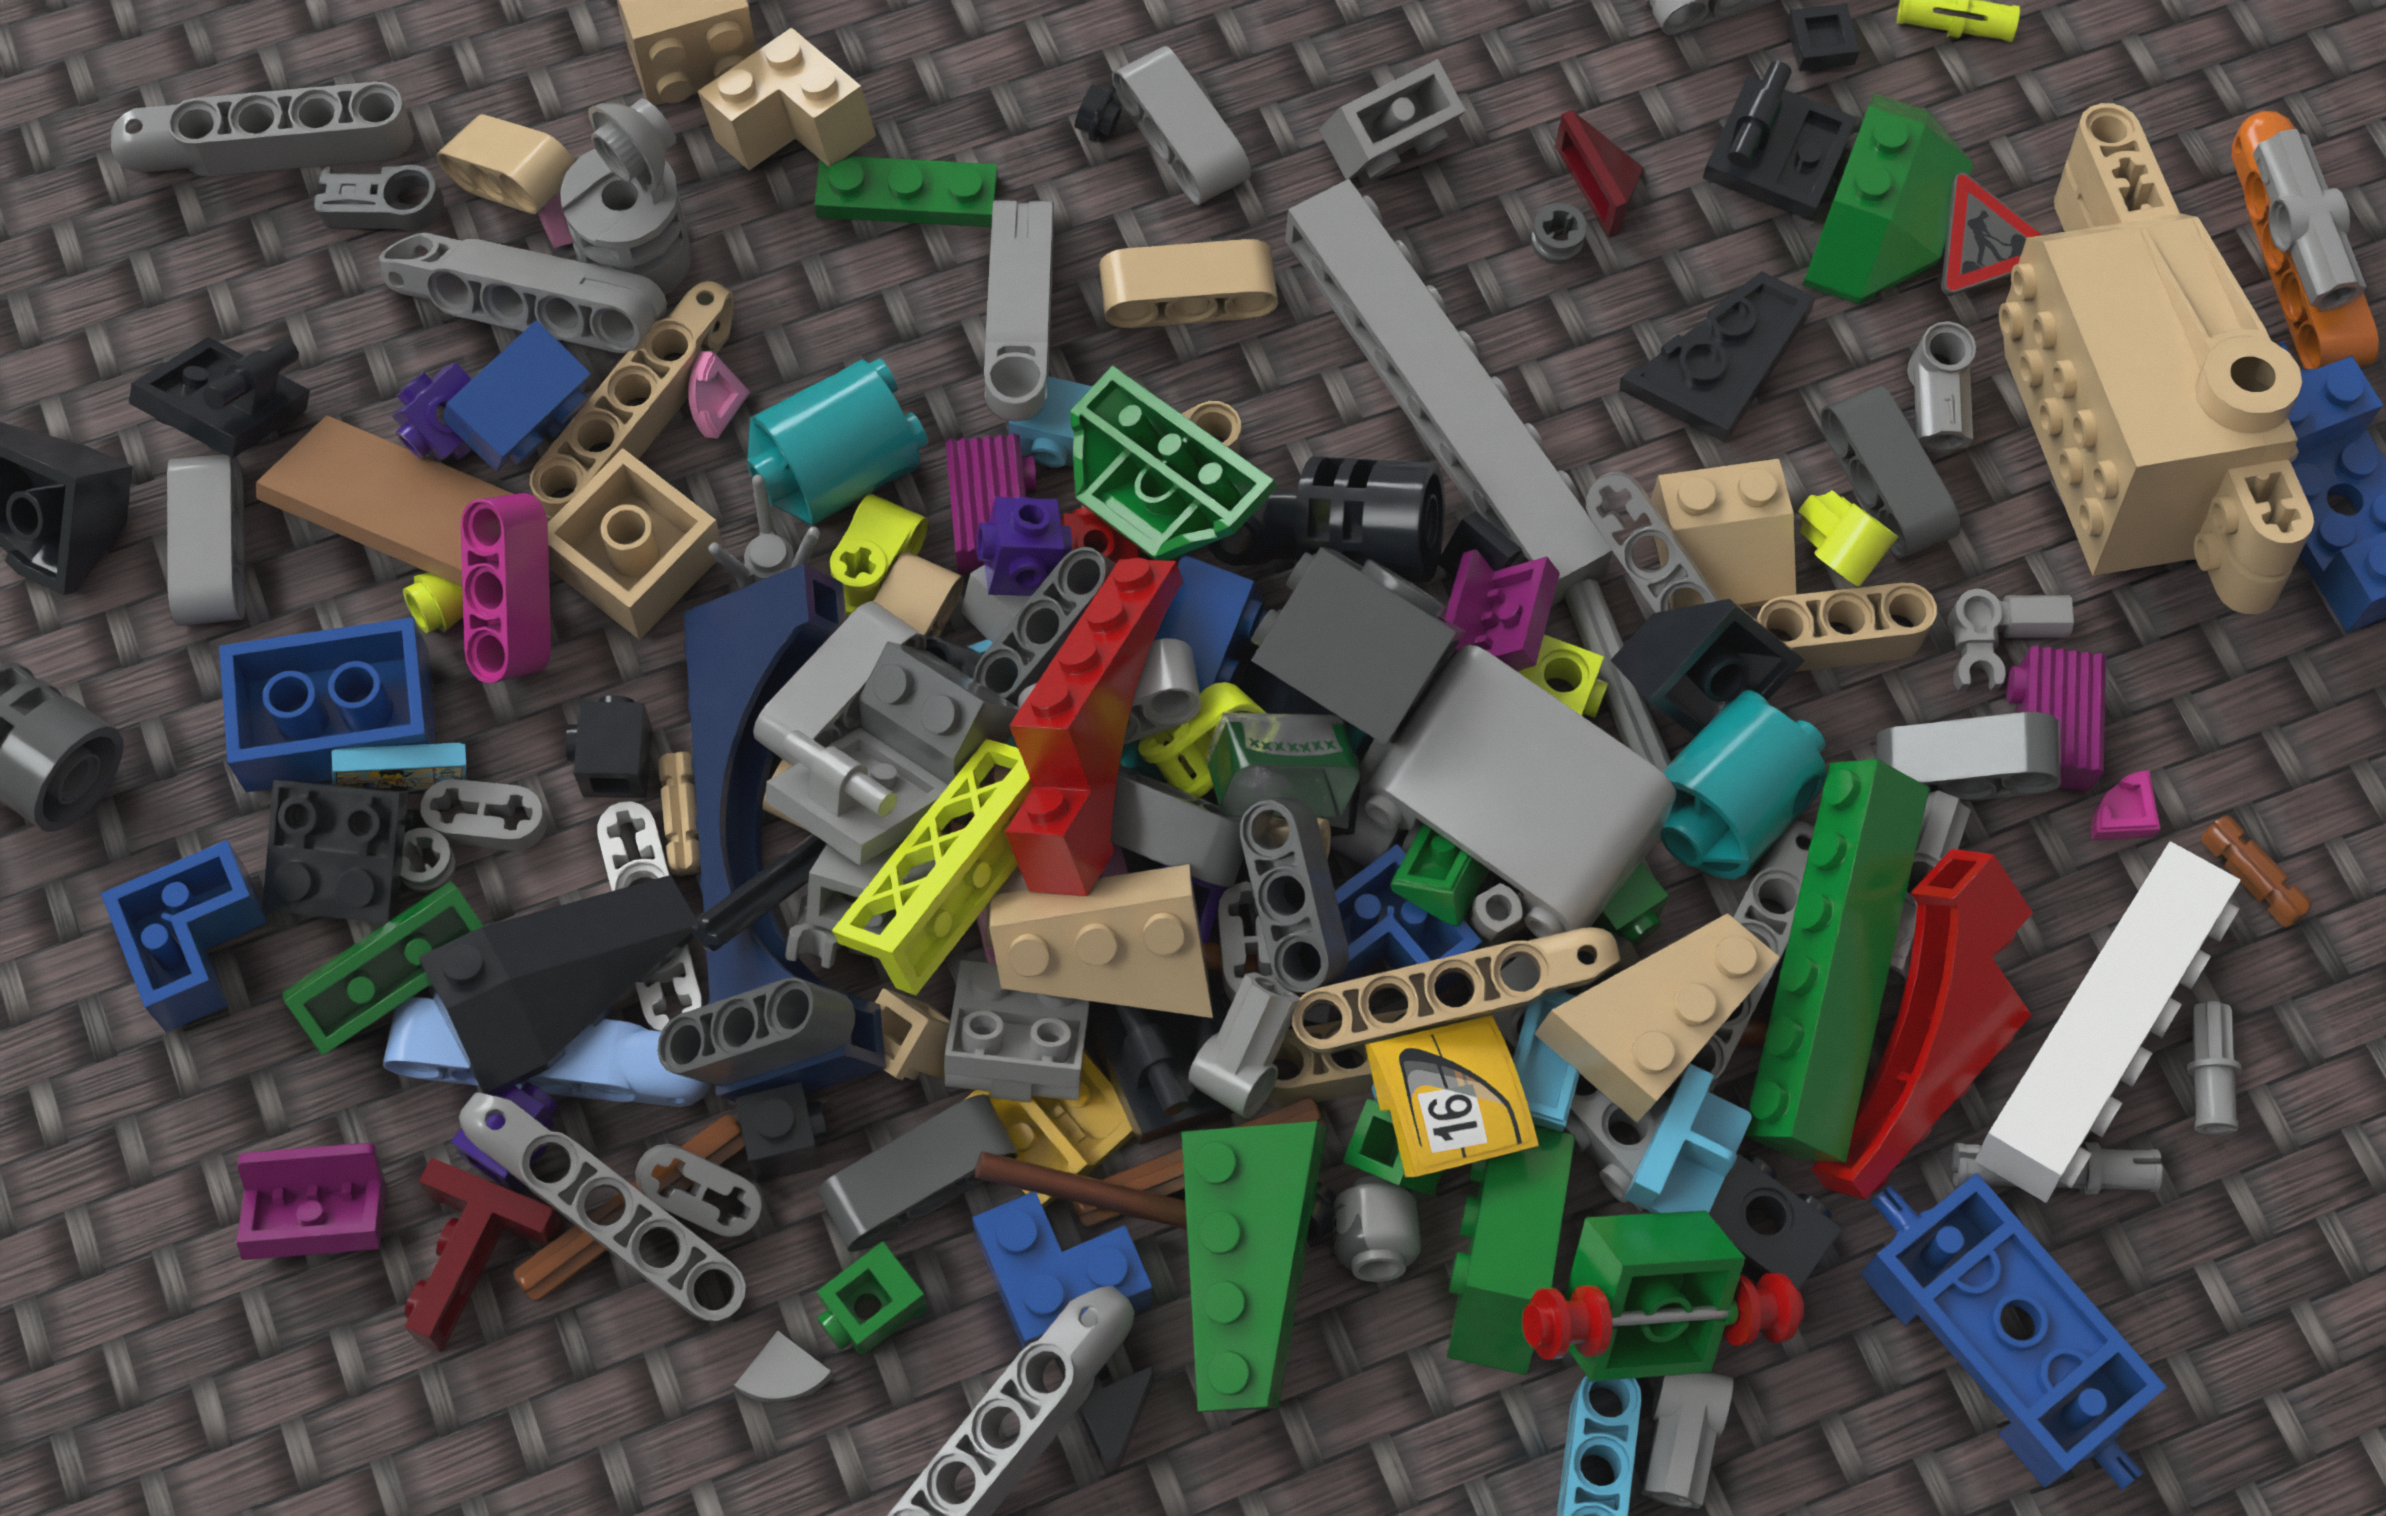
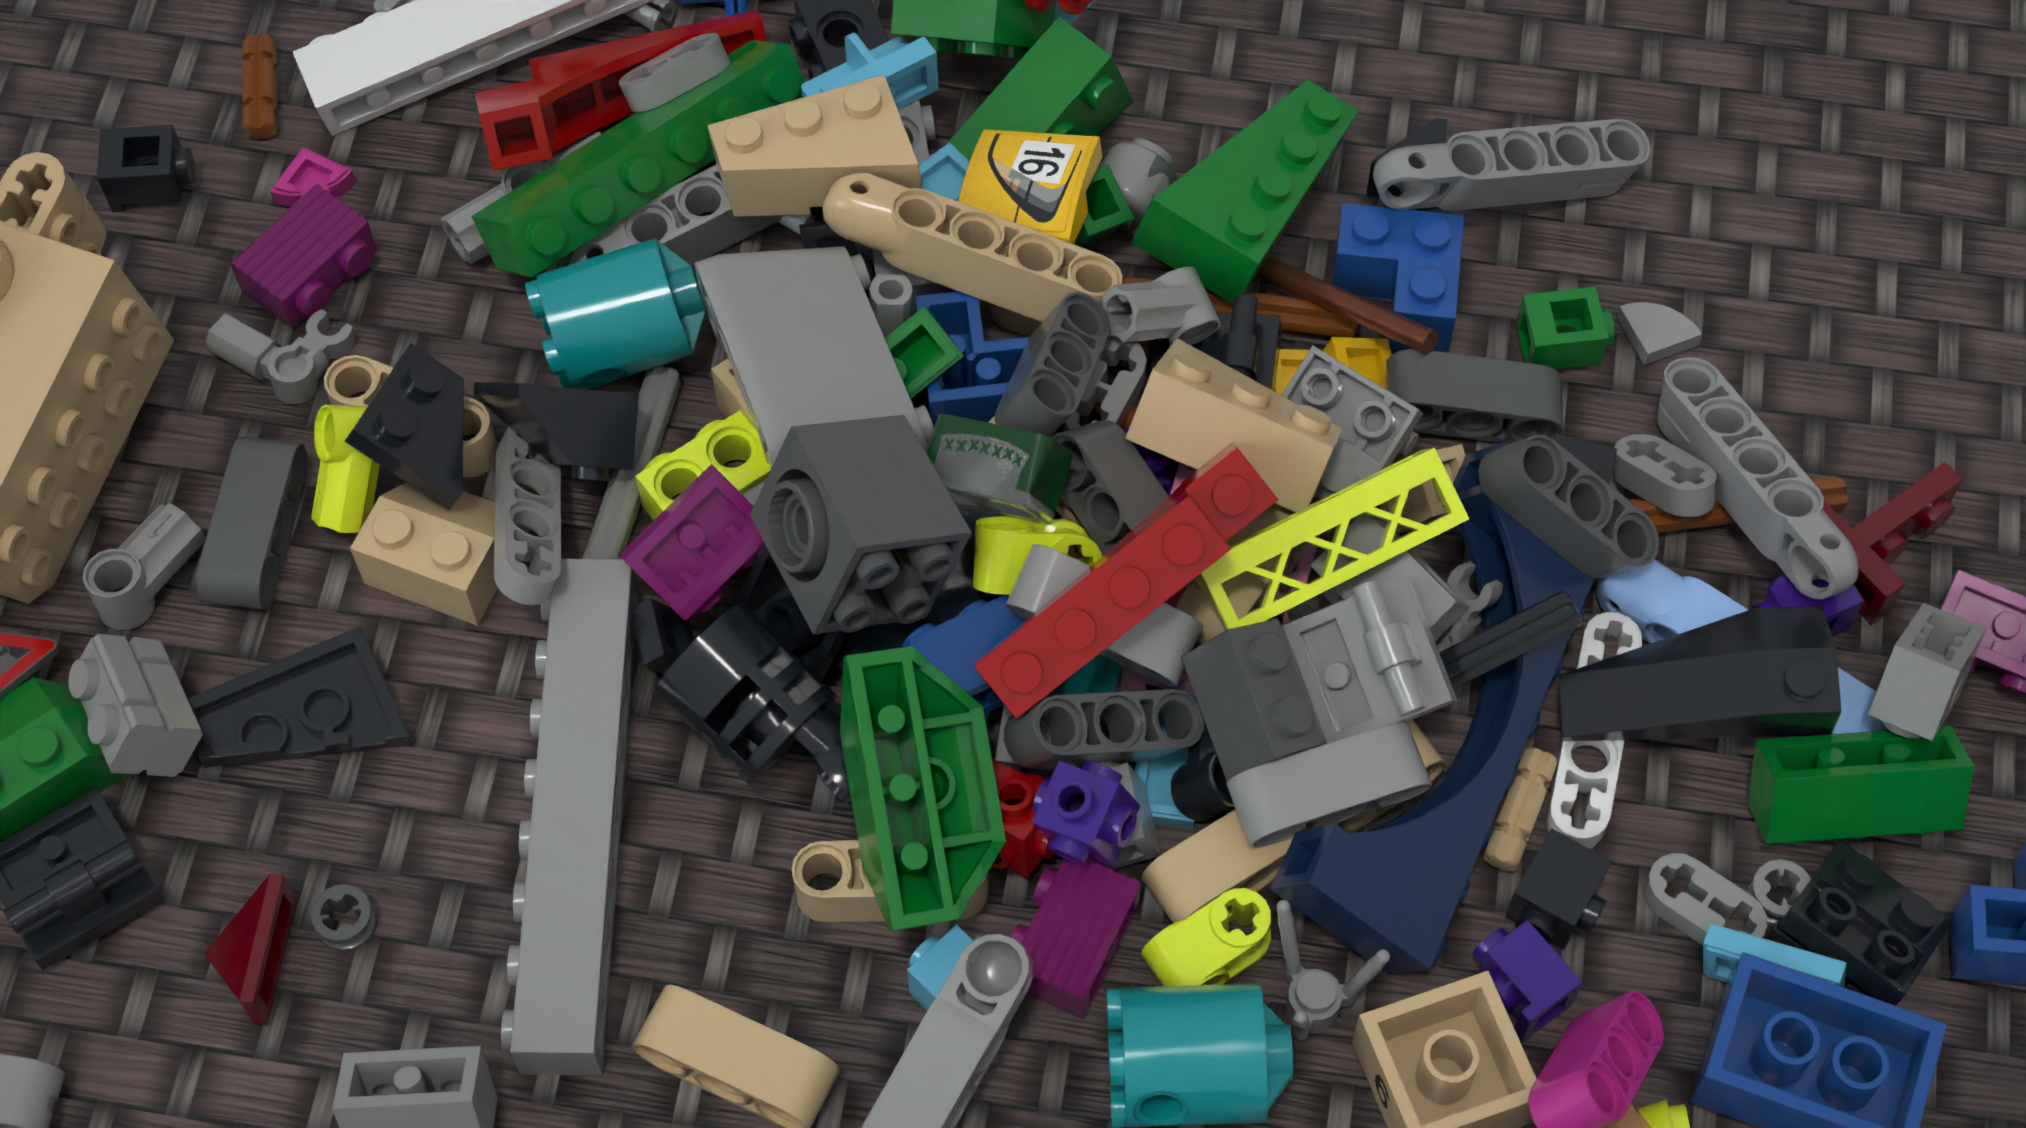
camera: 145 degrees left, 5 degrees down
beam [1876,712,2061,802] -> none
none -> light grey brick [68,634,203,777]
none -> black brick [97,125,195,213]
none -> black wing [344,343,464,510]
none -> light grey beam [618,33,730,113]
none -> dark purple brick [1473,920,1582,1044]
none -> light grey brick [1868,603,1986,741]

